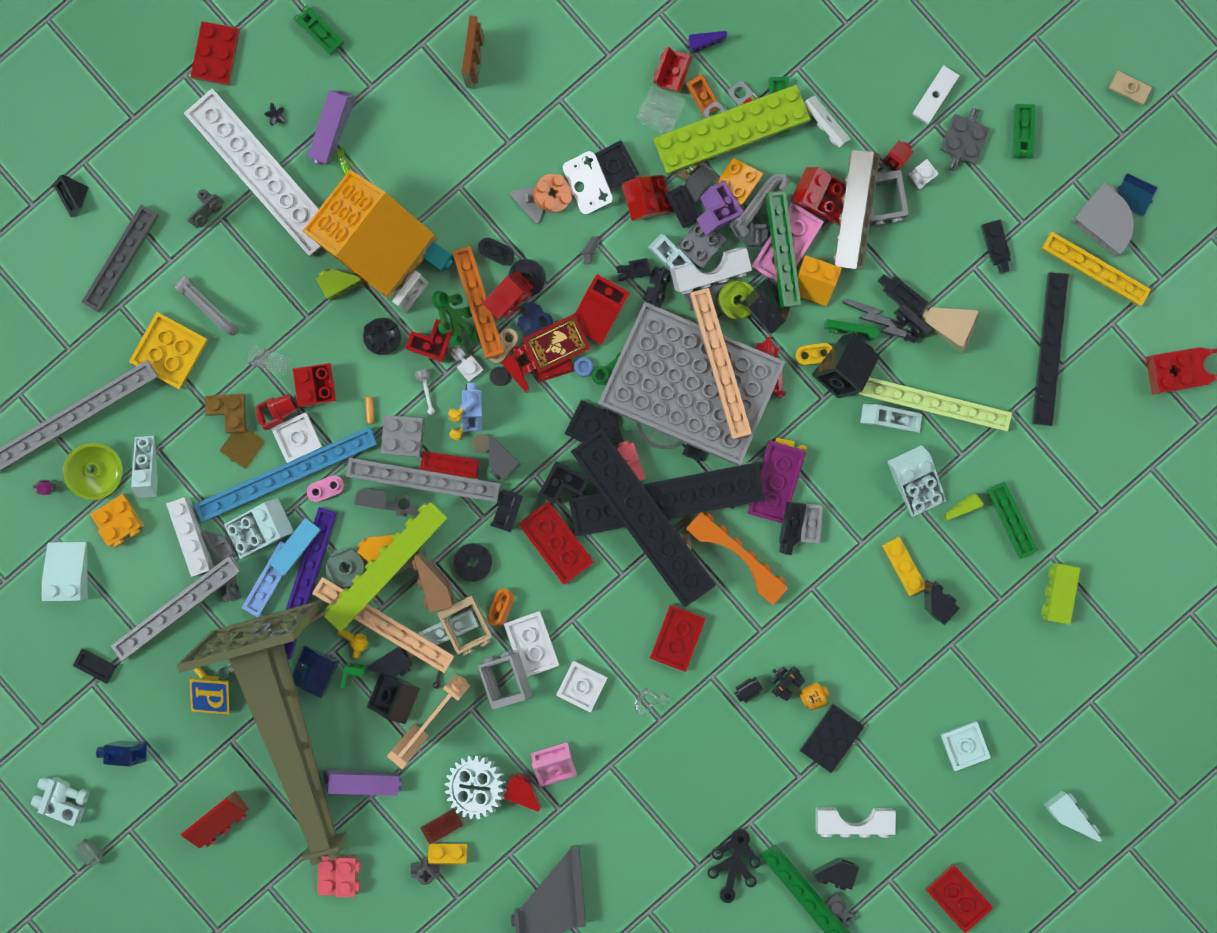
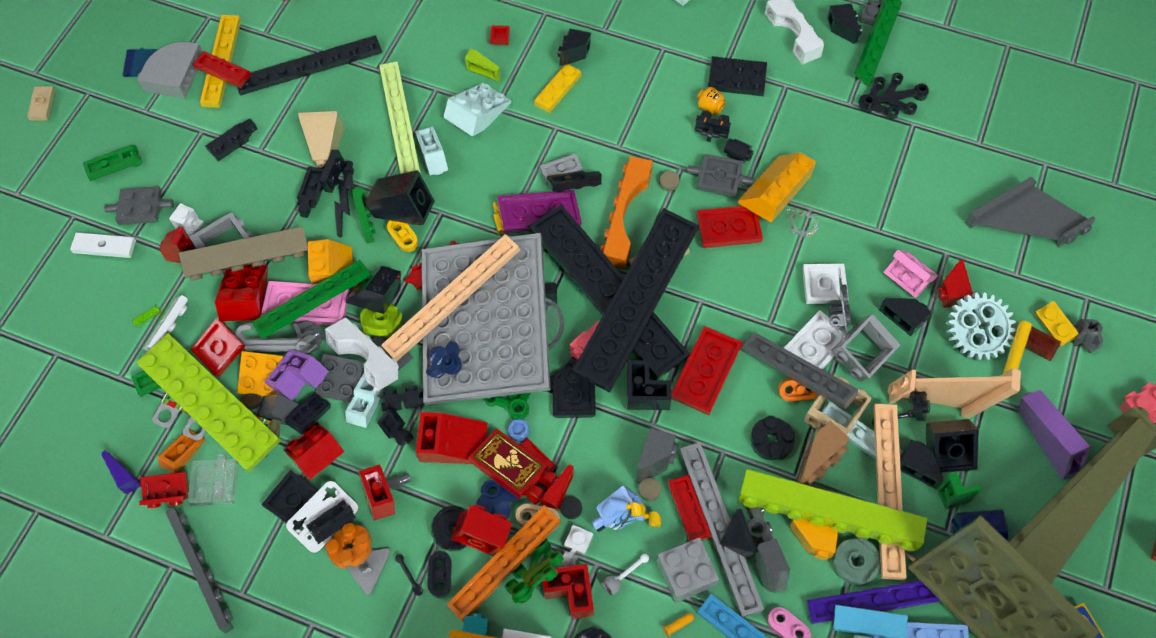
camera: 115 degrees left, 25 degrees down
yellow piece [337,630,369,659] -> none
black window [490,489,523,533] -> none
green plate [986,481,1038,559] -> none
none -> clear neon green piece [132,304,162,326]
none -> dark grey plate [166,507,234,633]
none -> tile [190,318,246,377]
none -> red plate [193,51,251,88]
none -> pearl dark grey piece [240,393,262,410]
none -> black hinge [306,500,356,544]
none -> red slope [359,464,395,521]
none -> black hinge [395,554,423,596]
none -> dark blue plate [426,341,462,378]
none -> red plate [490,25,510,45]
none -> dark tan tile [660,171,680,191]
none -> dark grey plate [687,154,754,198]
none -> black slope [719,509,757,559]
none -> light orange slope [738,152,816,223]
none -> dark grey plate [742,332,859,409]
none -> dark grey hinge [829,278,851,331]
none -> black slope [879,298,932,336]
none -> black plate [909,391,930,421]
none -> yellow piece [1003,321,1032,373]

